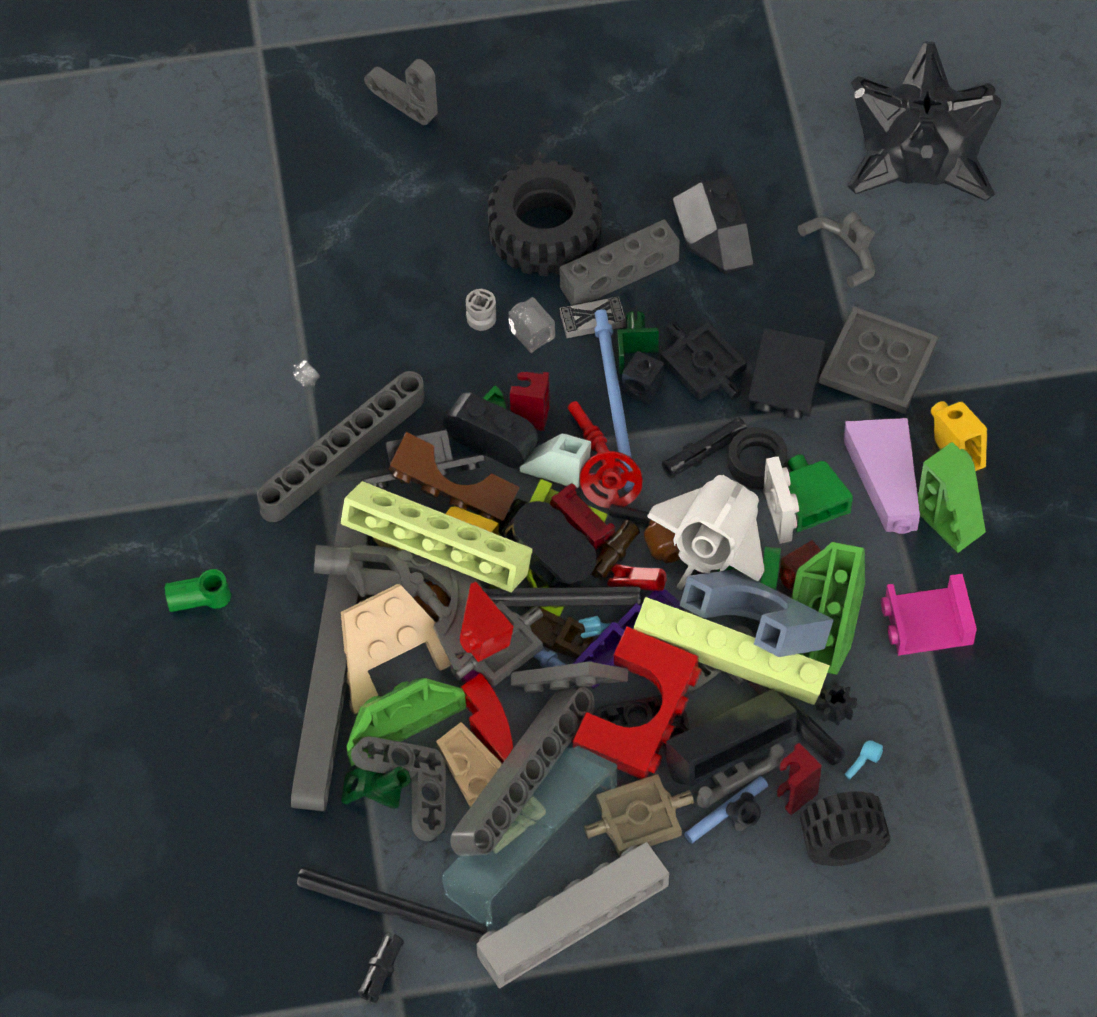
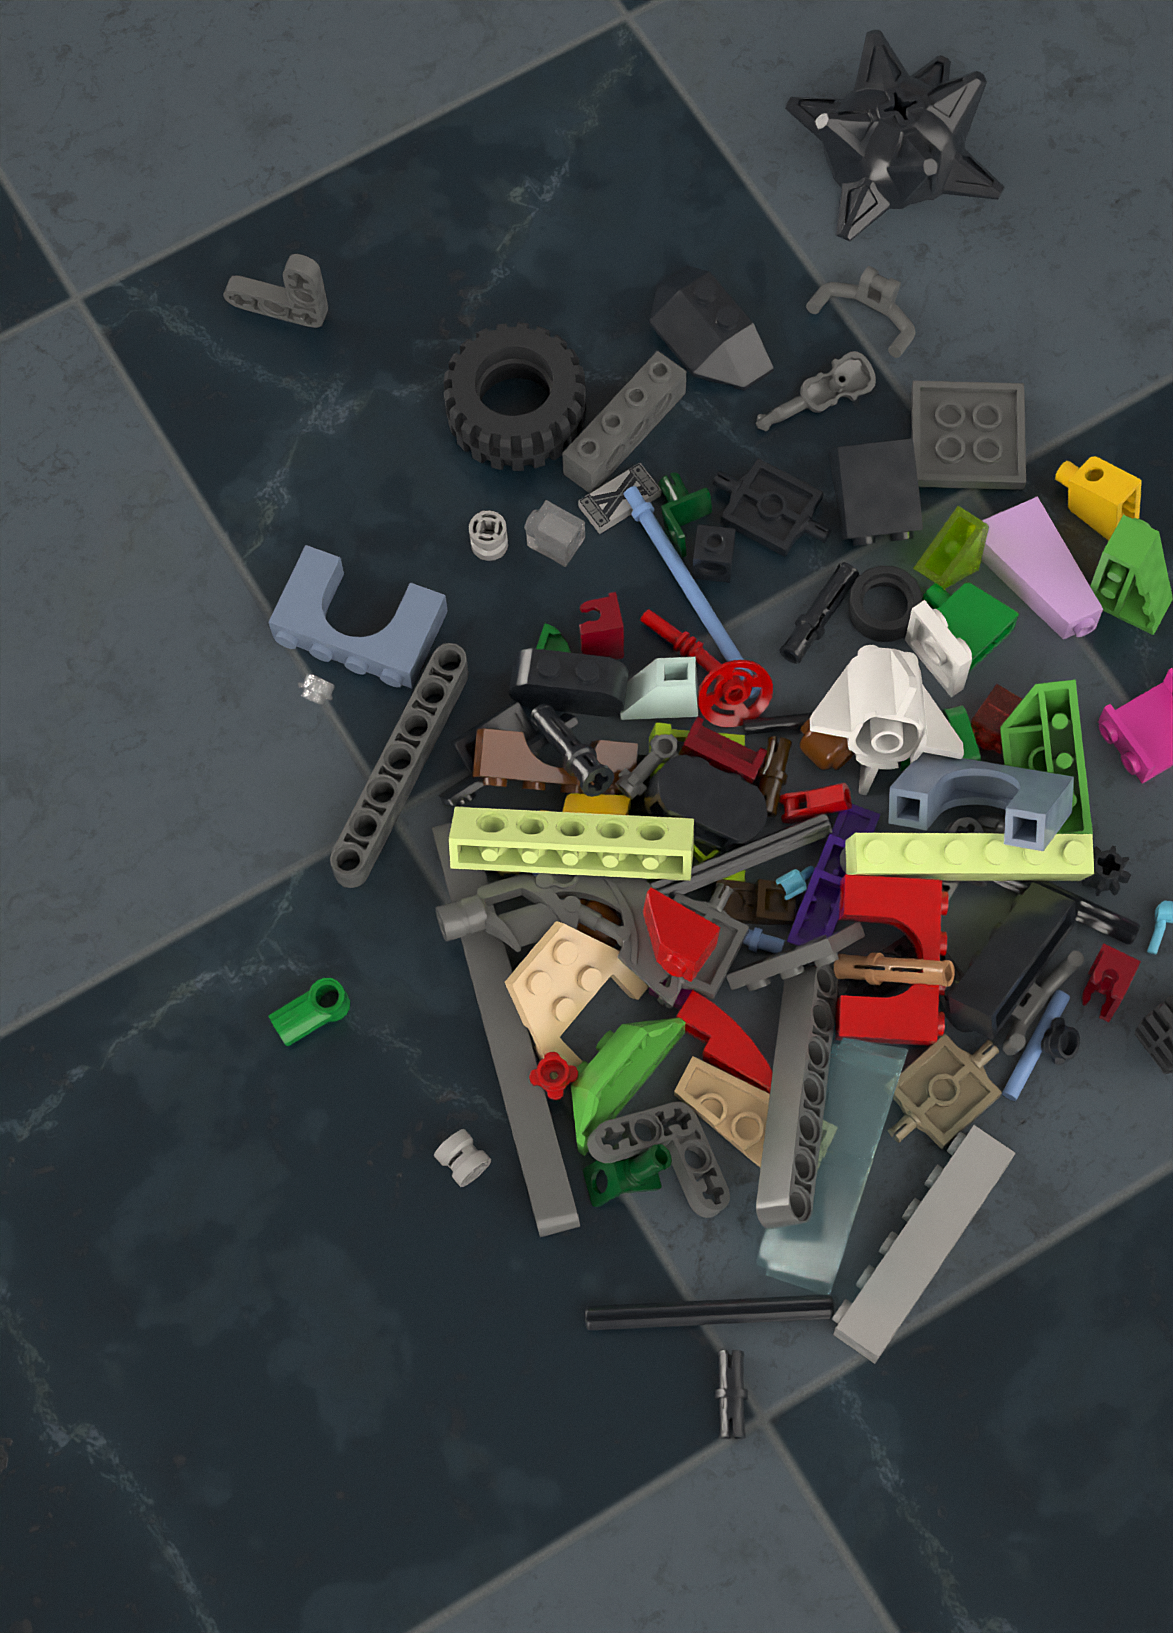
camera: 20 degrees left, 10 degrees up
none -> sand blue arch [268,545,448,688]
none -> light grey wheel [434,1129,491,1187]
none -> red plate [529,1052,578,1100]
none -> black pin [530,703,614,797]
none -> dark grey bar [615,734,678,800]
none -> dark grey piece [755,351,876,431]
none -> medium nougat pin [834,952,955,987]
none -> clear neon green slope [914,506,989,589]

